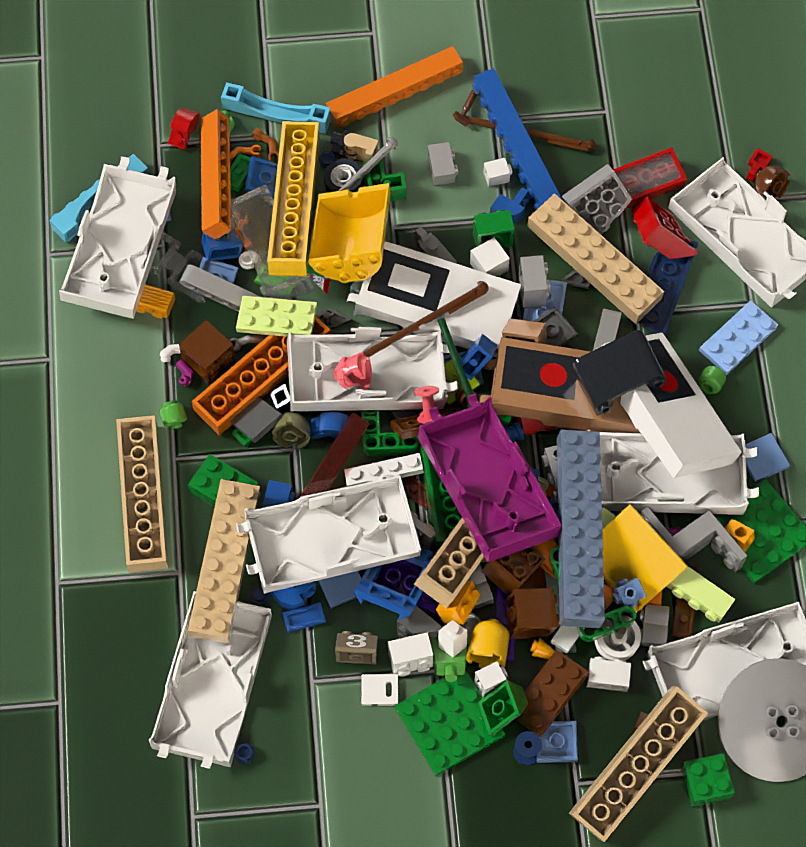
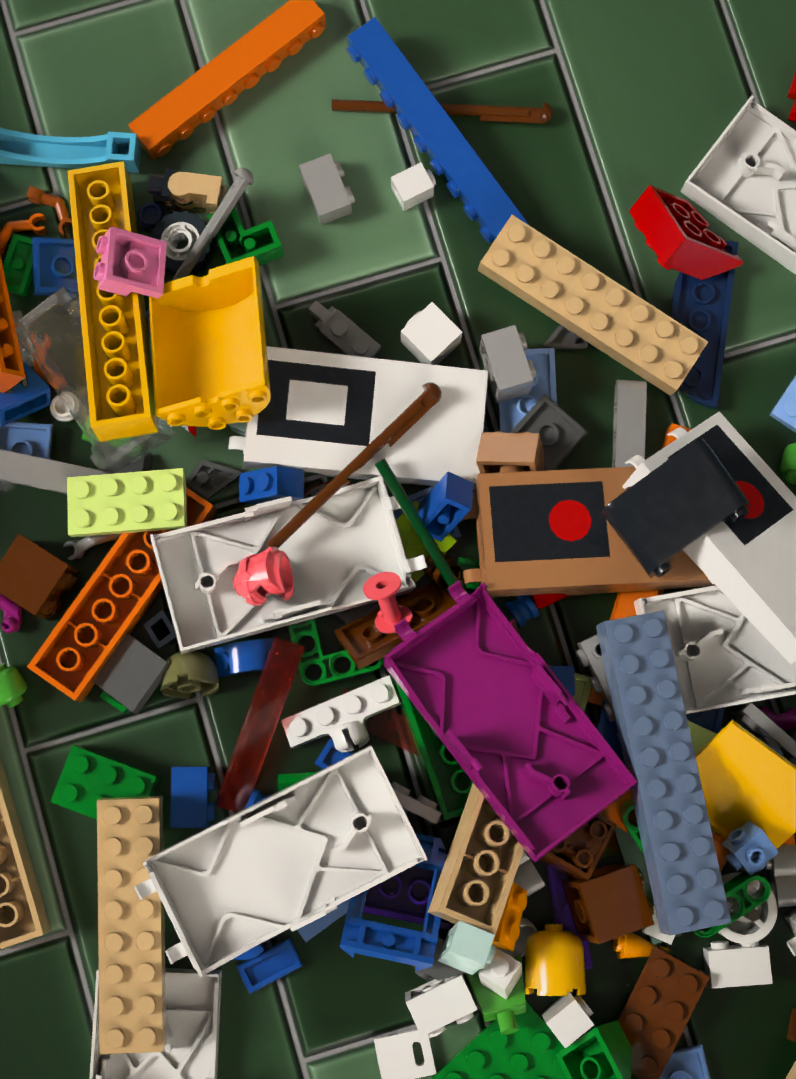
camera: 10 degrees left, 15 degrees up
dark tan slope [335,631,378,664] -> none
reddish brown piece [453,90,478,127] -> none
green brick [472,210,515,248] -> none
blue brick [490,187,529,223] -> none
light grey wedge [562,164,632,235] -> none
clear brick [613,147,687,209] -> none
none -> bright pink plate [94,226,167,299]
none -> blue brick [239,466,304,504]
none -> light aqua brick [438,920,496,975]

